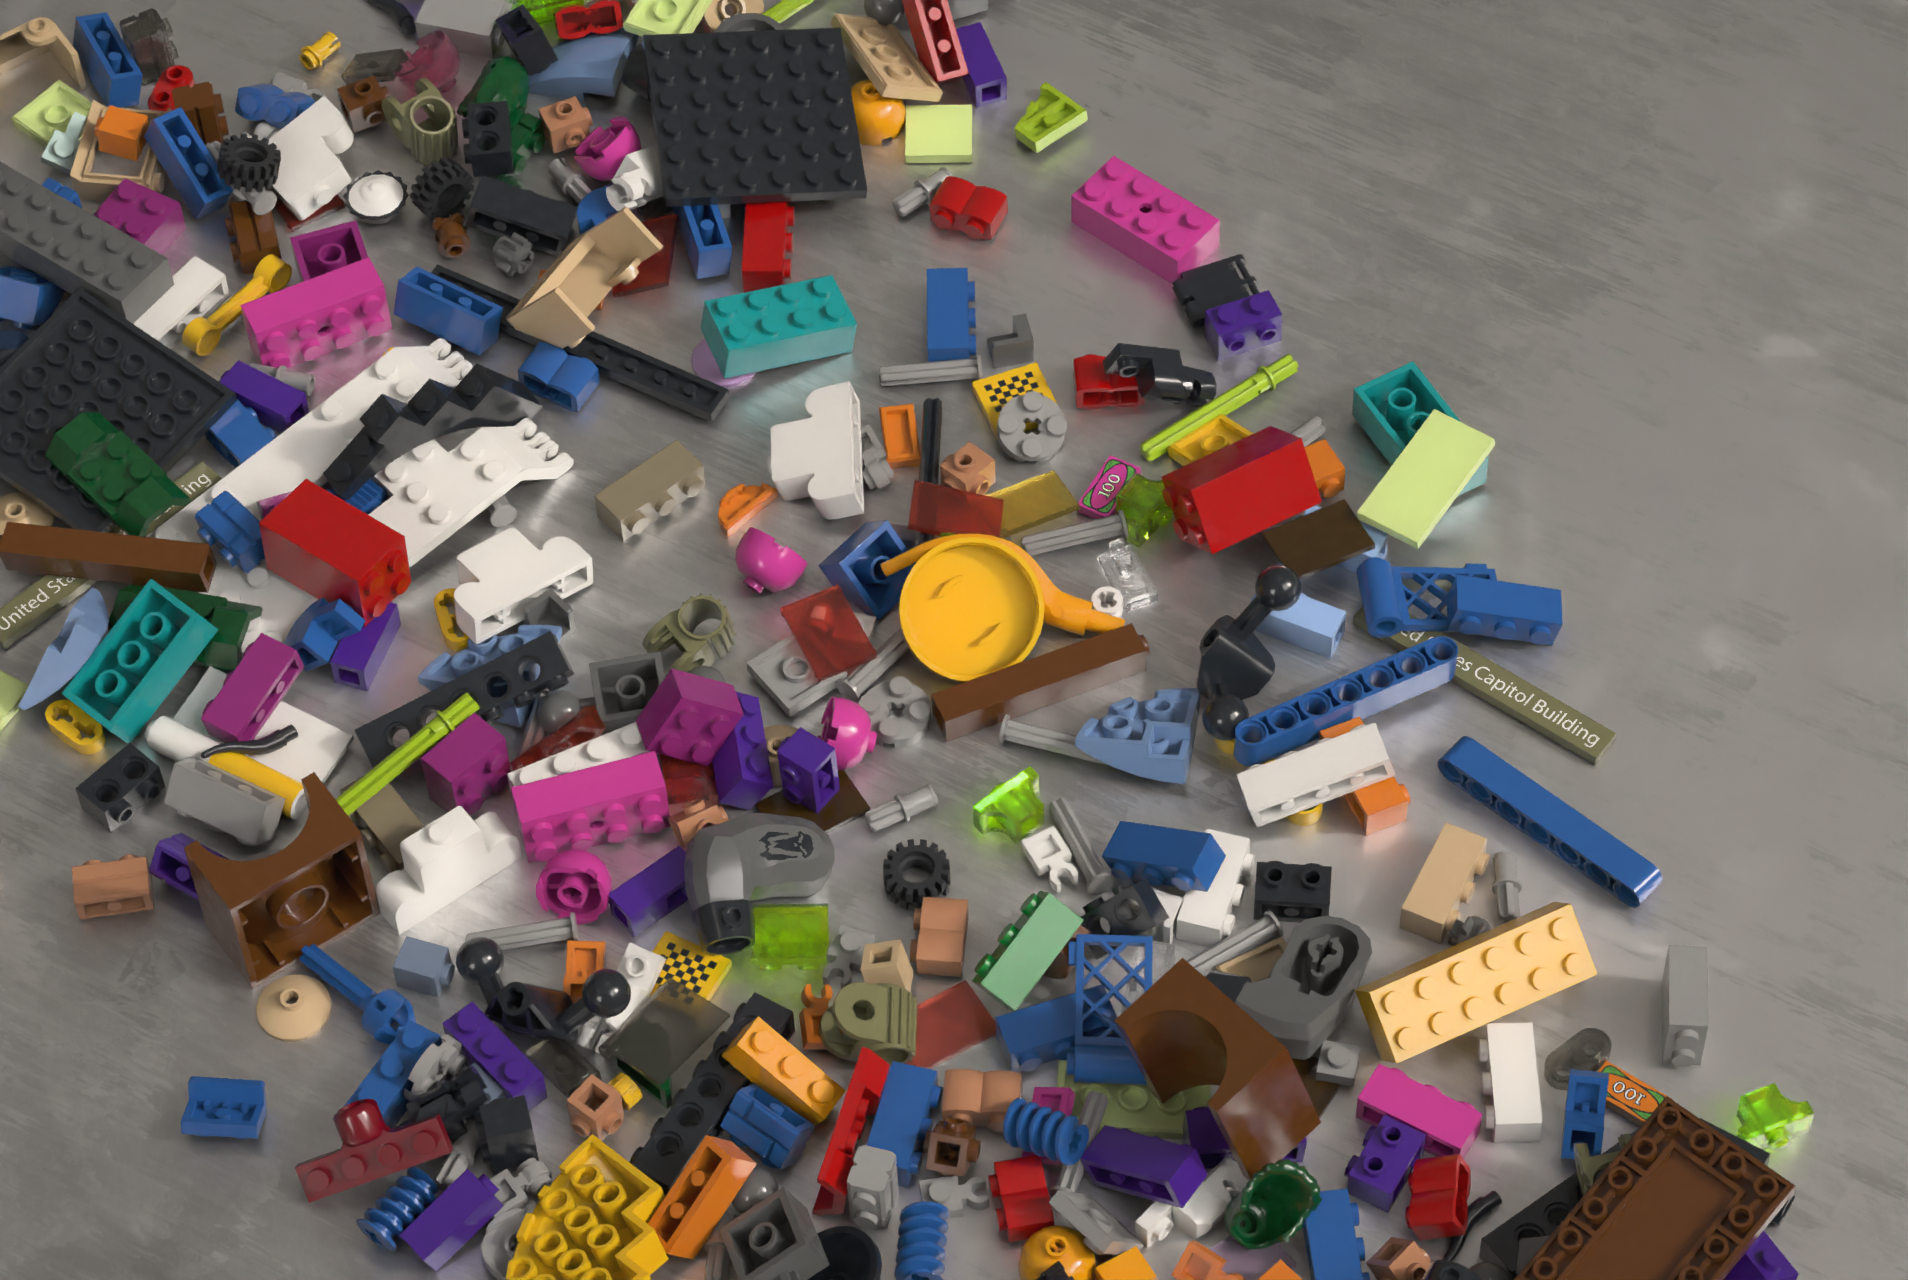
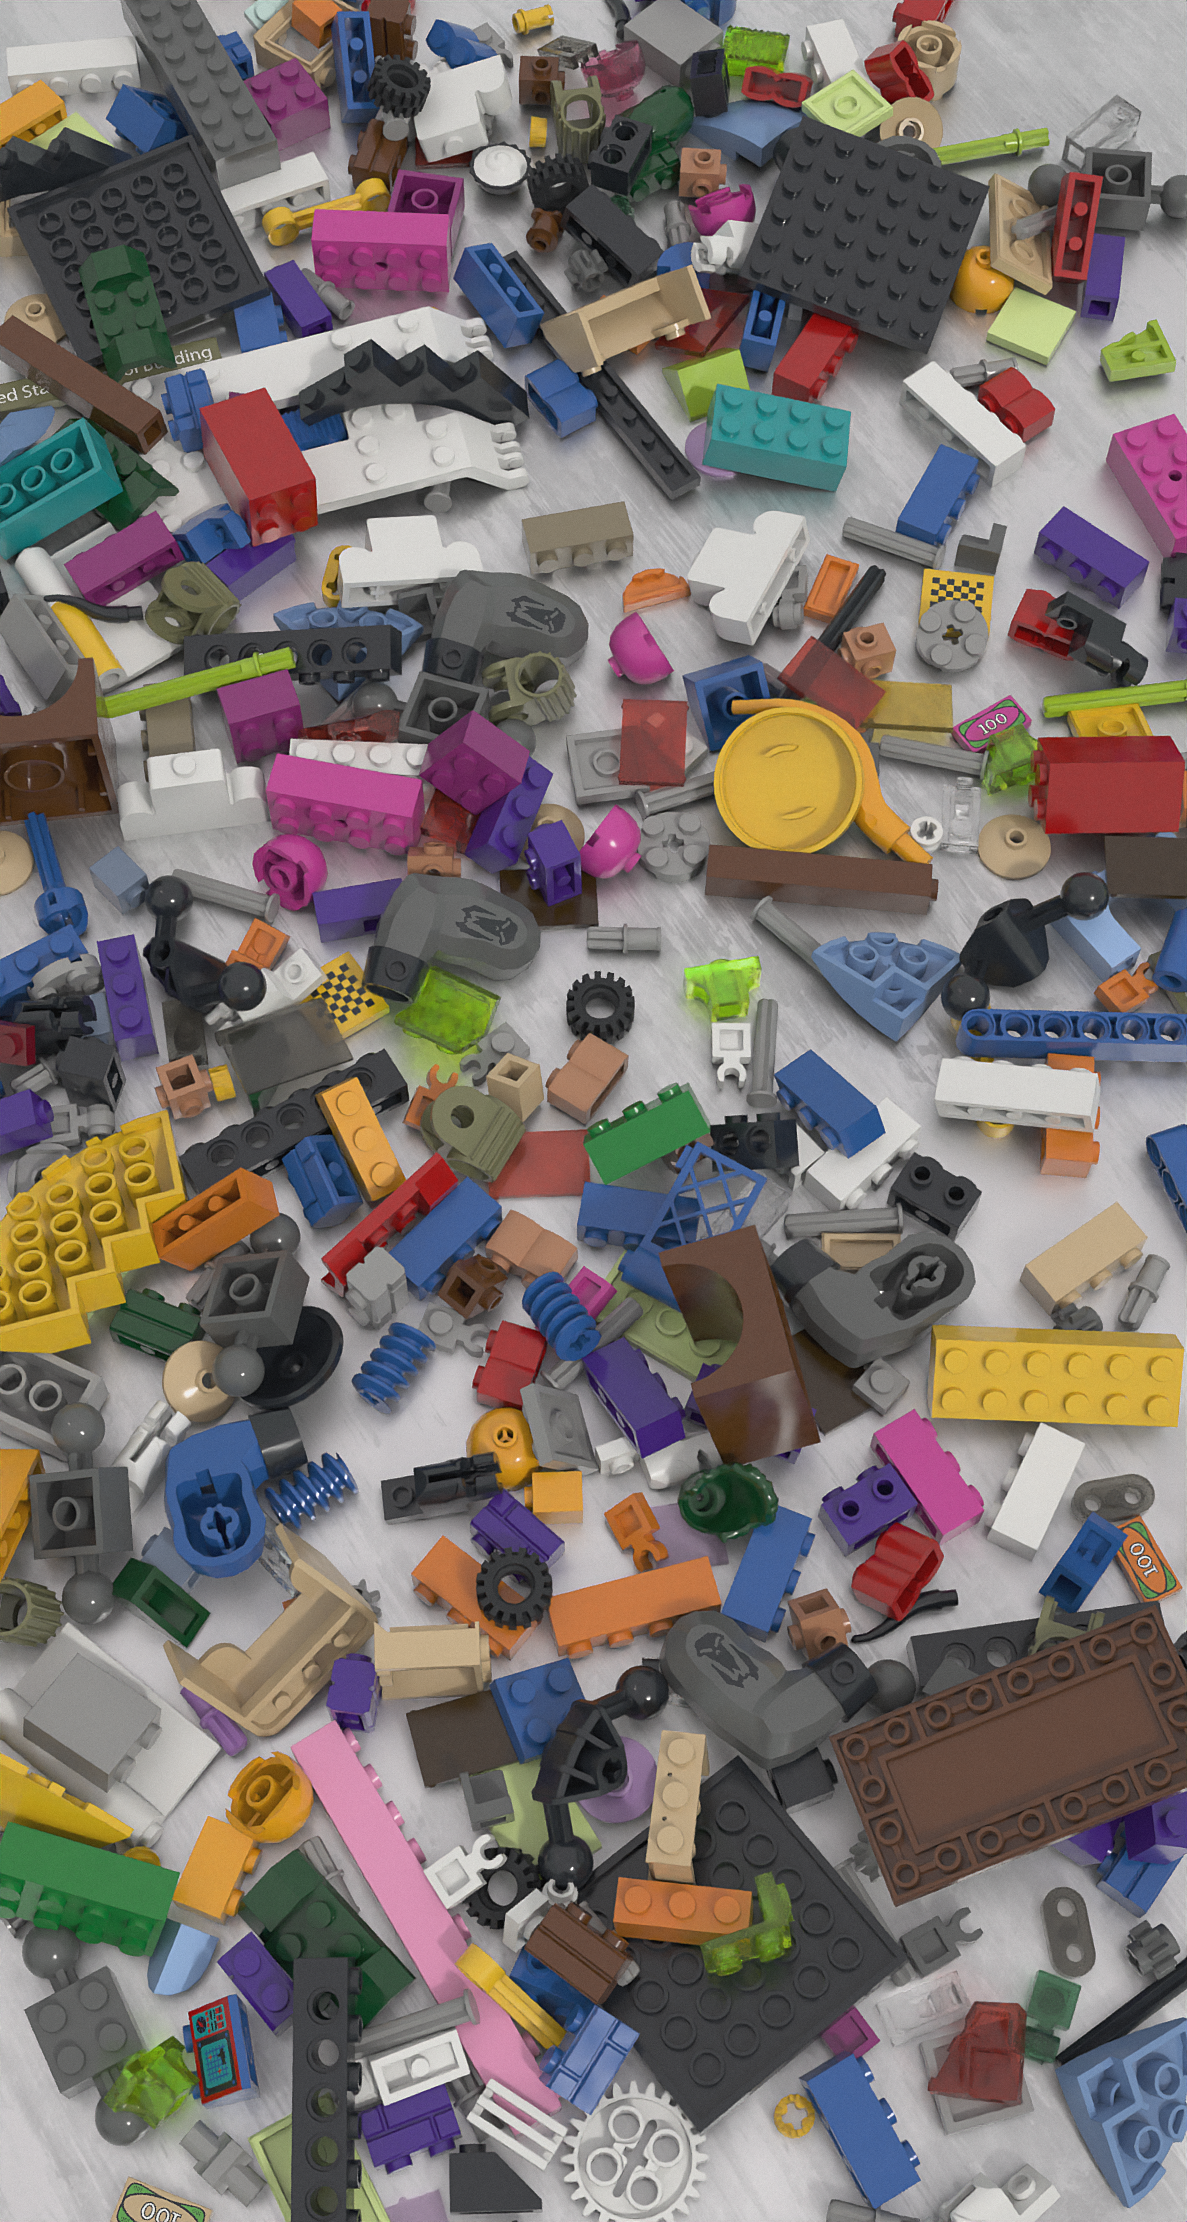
camera: 25 degrees right, 10 degrees up
none -> olive piece [145,561,242,645]
none -> dark grey piece [421,570,589,685]
none -> yellow axle [529,116,547,148]
none -> lime slope [662,347,750,422]
none -> white brick [899,361,1026,488]
none -> tan dish [977,814,1051,880]
none -> light grey axle [1011,204,1058,240]
none -> dark purple brick [1034,506,1150,609]
none -> orange plate [1093,962,1159,1013]

